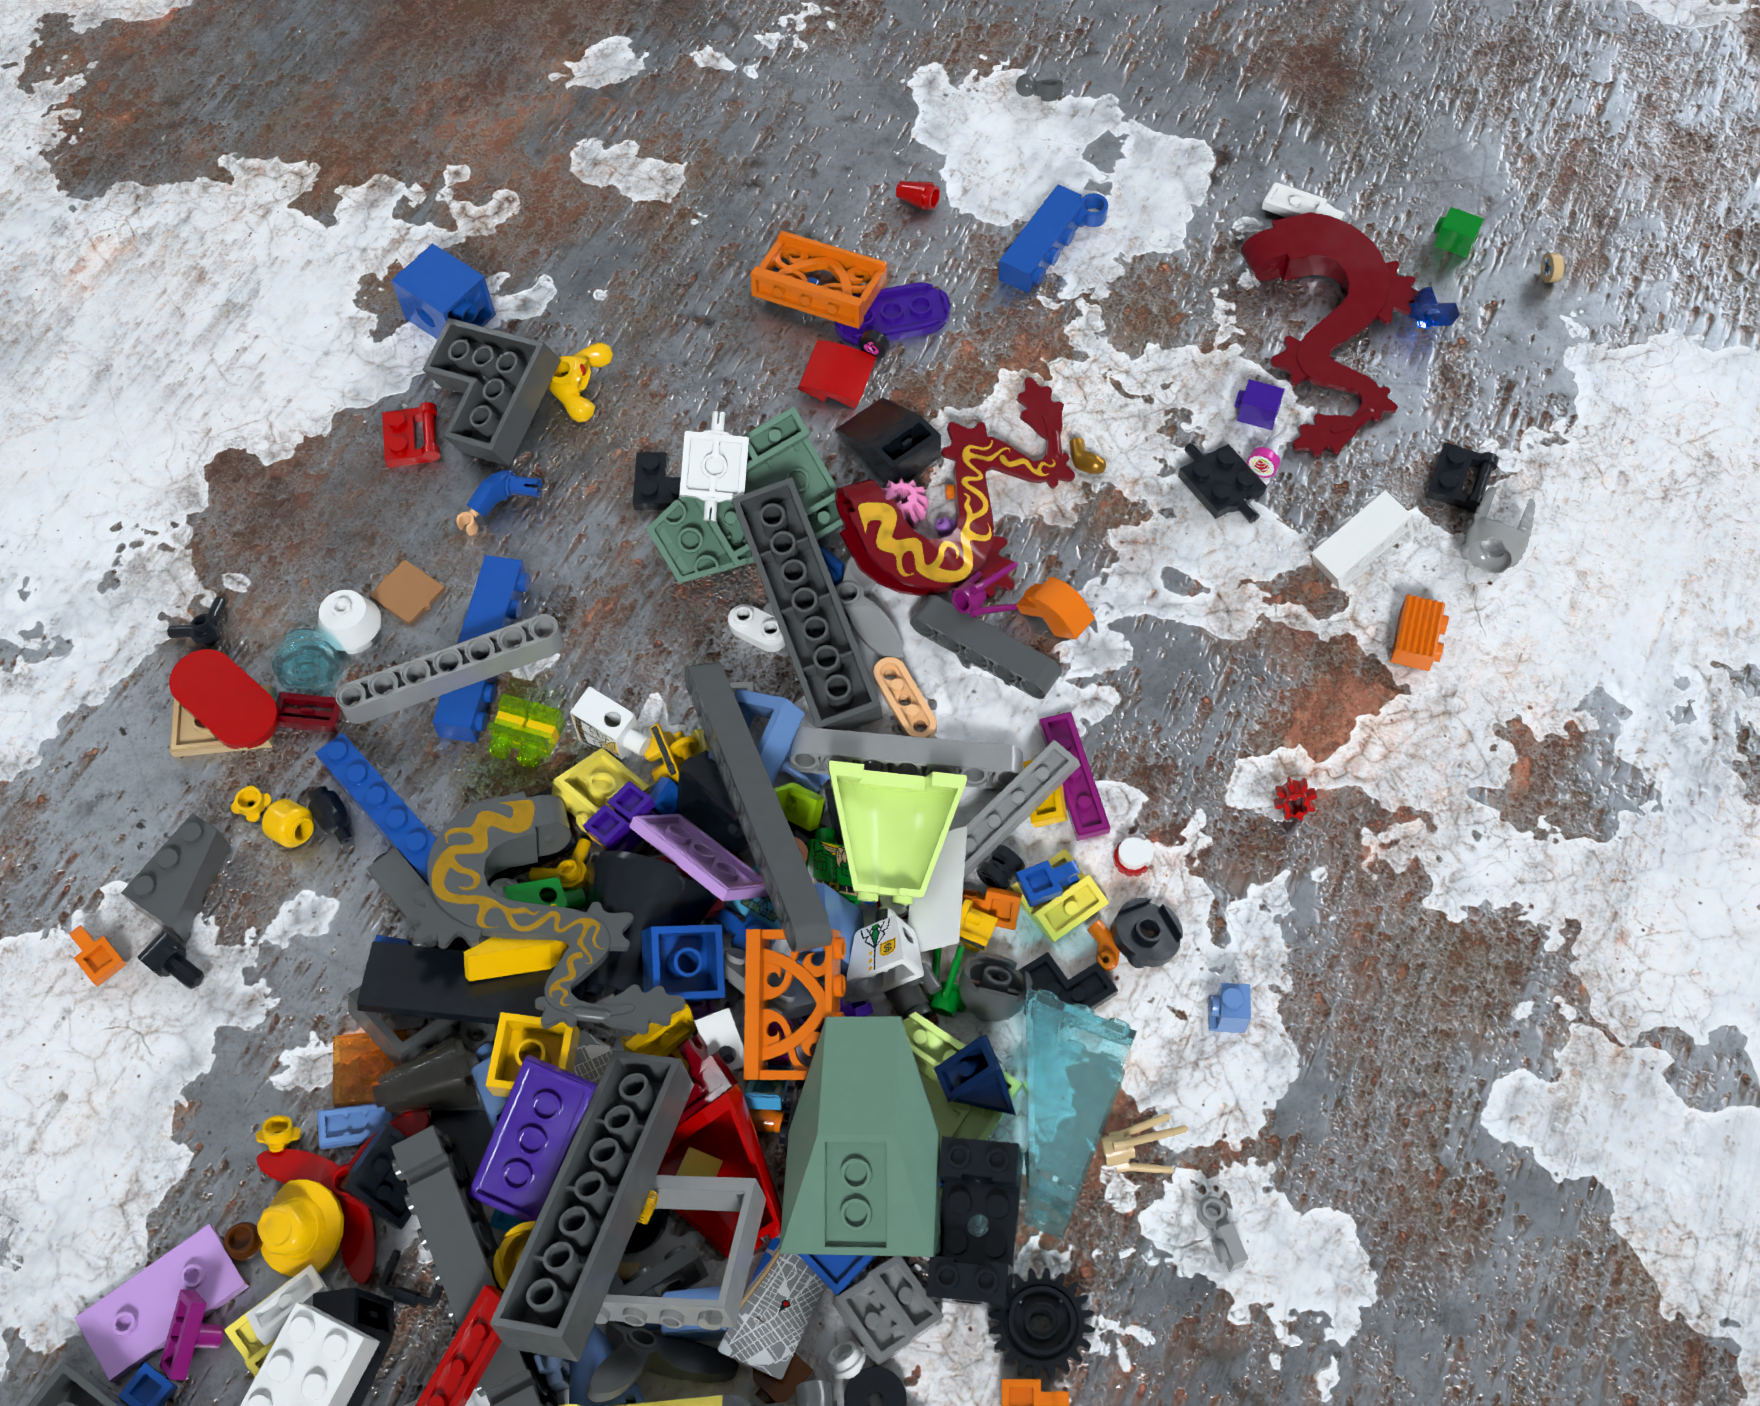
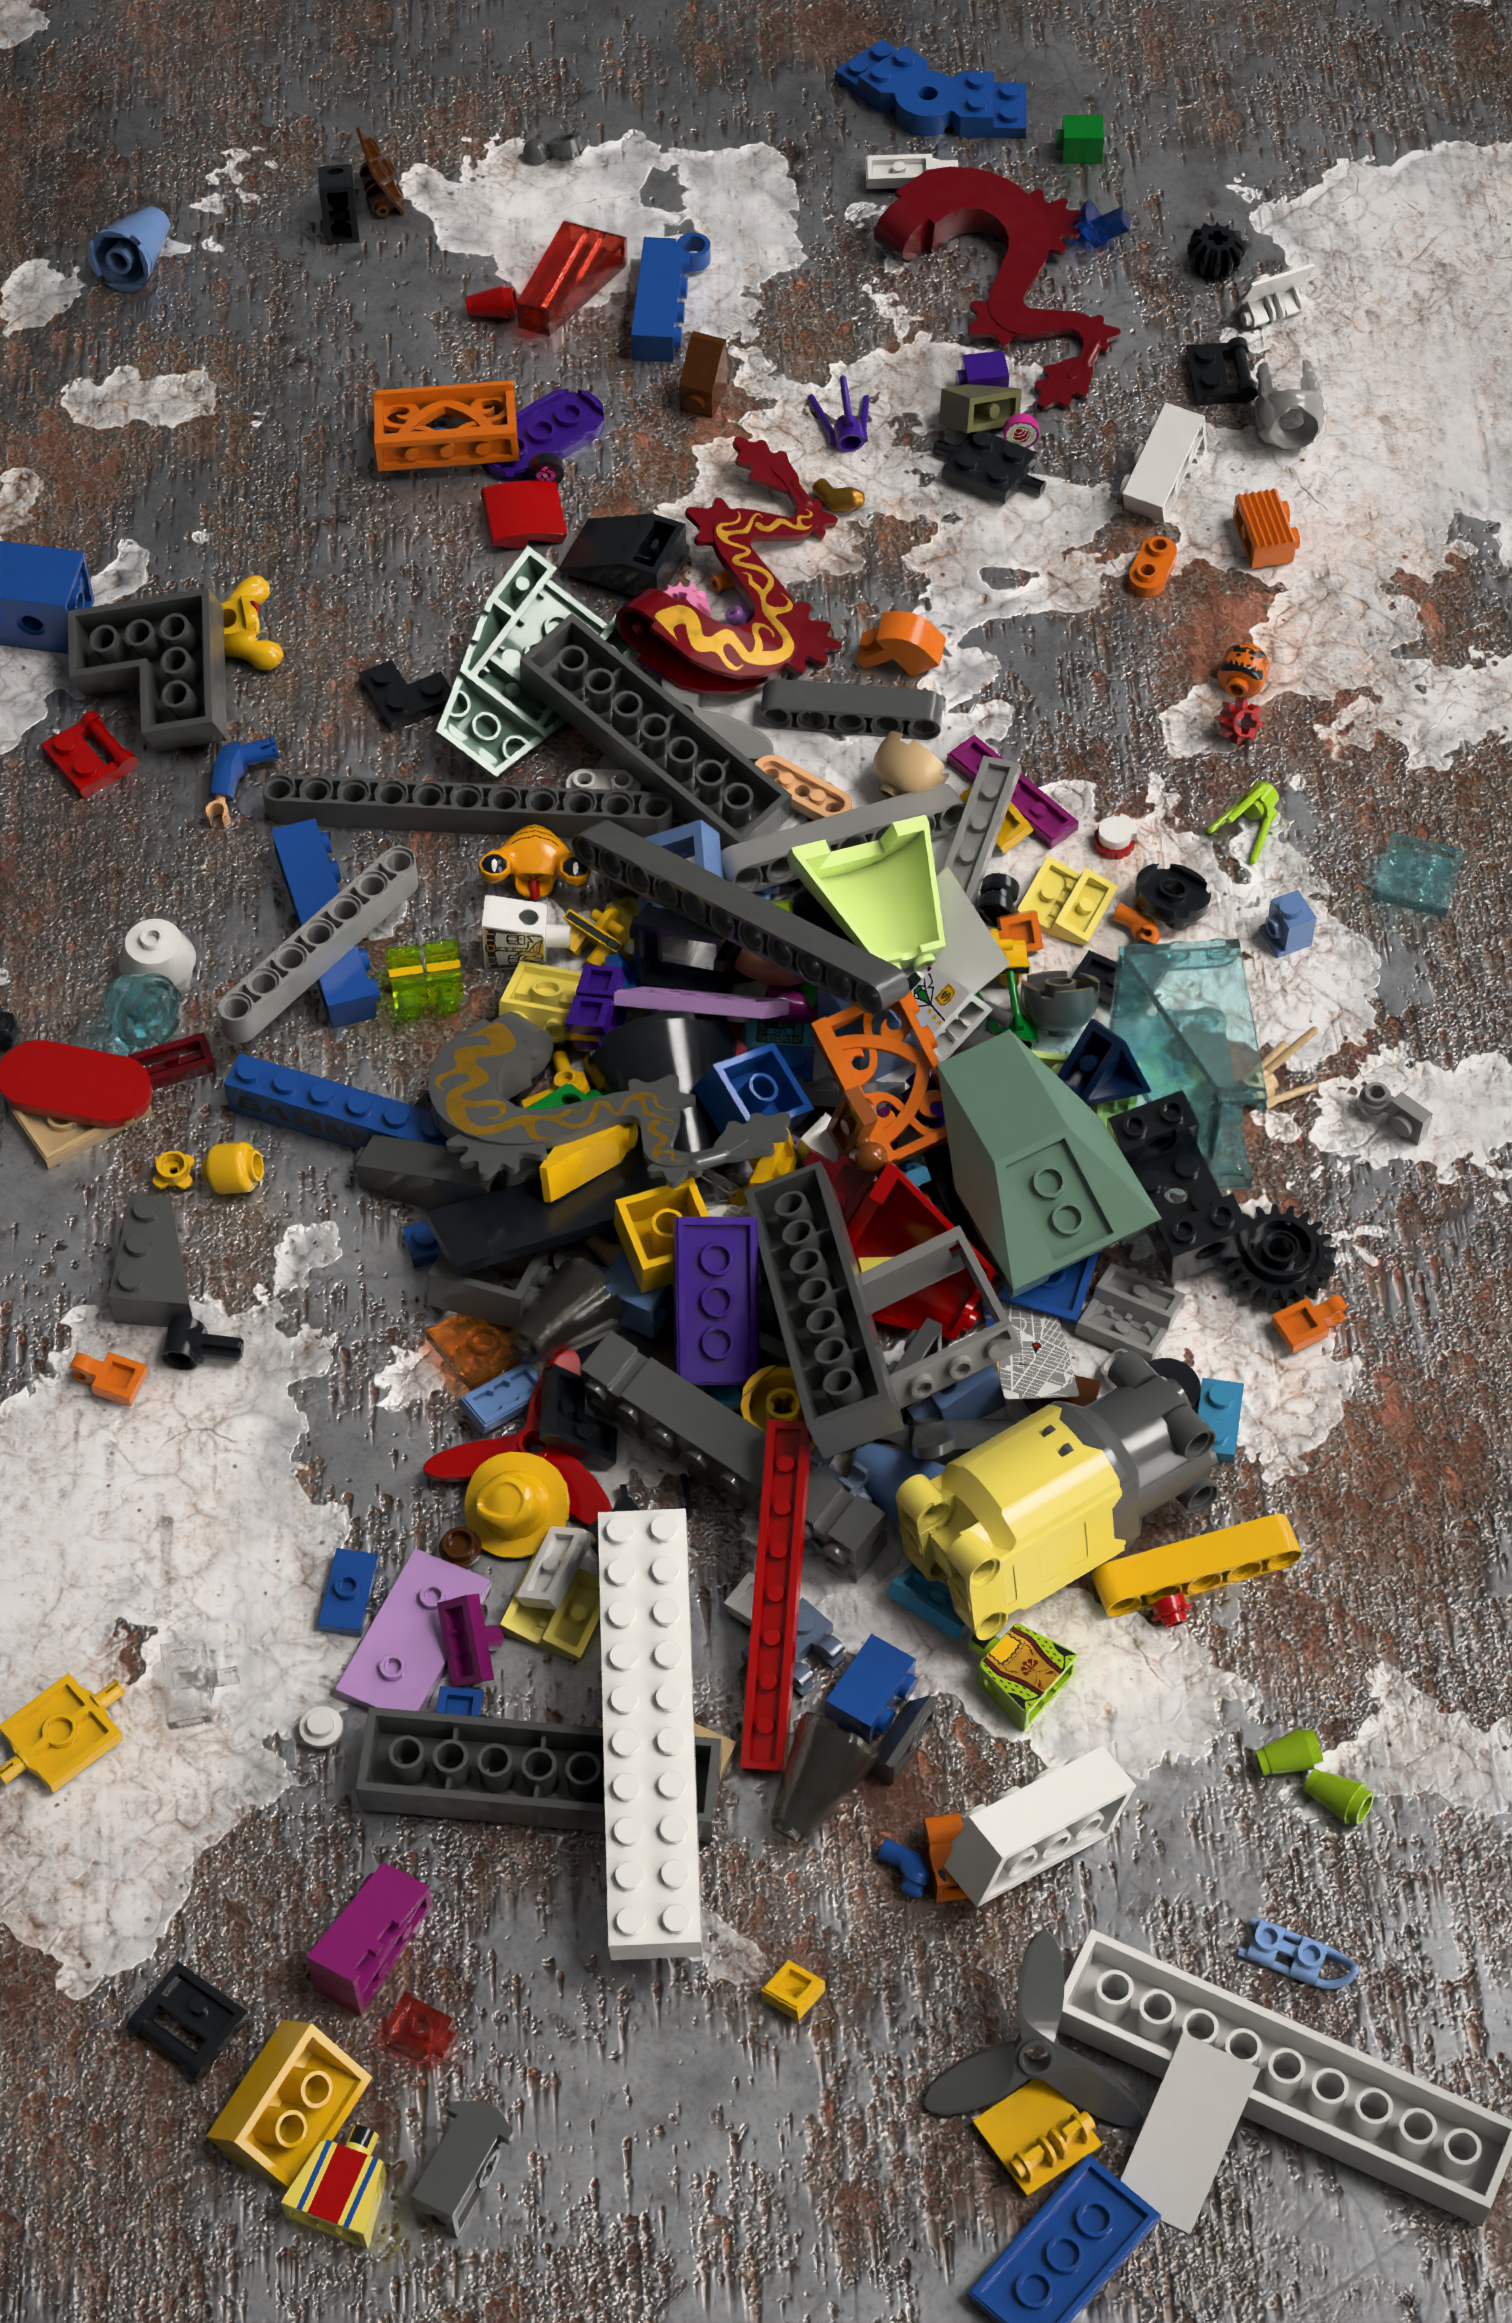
camera: 30 degrees left, 5 degrees down
yellow plate [255,1115,301,1152] -> none
black plant [308,786,353,845] -> none
medium nougat piece [369,559,446,626] -> none
yellow leg [637,1190,658,1224] -> none
white plate [679,411,749,522] -> none
magenta plant [952,561,1019,618] -> none
blue plate [1016,860,1081,907] -> none
tan tile [1540,253,1565,283] -> none
none -> medium blue cone [87,206,170,292]
none -> dark grey beam [261,774,673,838]
none -> white plate [299,1706,344,1750]
none -> black torso [318,164,360,245]
none -> blue plate [318,1548,379,1637]
none -> reddish brown hinge [356,127,405,217]
none -> light orange head [478,824,591,902]
none -> clear red slope [516,221,628,336]
none -> reddish brown slope [679,331,727,418]
none -> dark purple plant [808,375,869,452]
none -> dark orange plate [826,1086,888,1174]
none -> blue plate [835,39,1026,139]
none -> tan cylinder [873,731,949,799]
none -> olive slope [939,384,1022,433]
none -> orange plate [1128,536,1177,598]
none -> black gear [1187,221,1246,279]
none -> lime plant [1206,781,1279,864]
none -> orange head [1217,642,1270,698]
none -> white hinge [1233,264,1315,328]
none -> clear light blue plate [1371,832,1466,918]

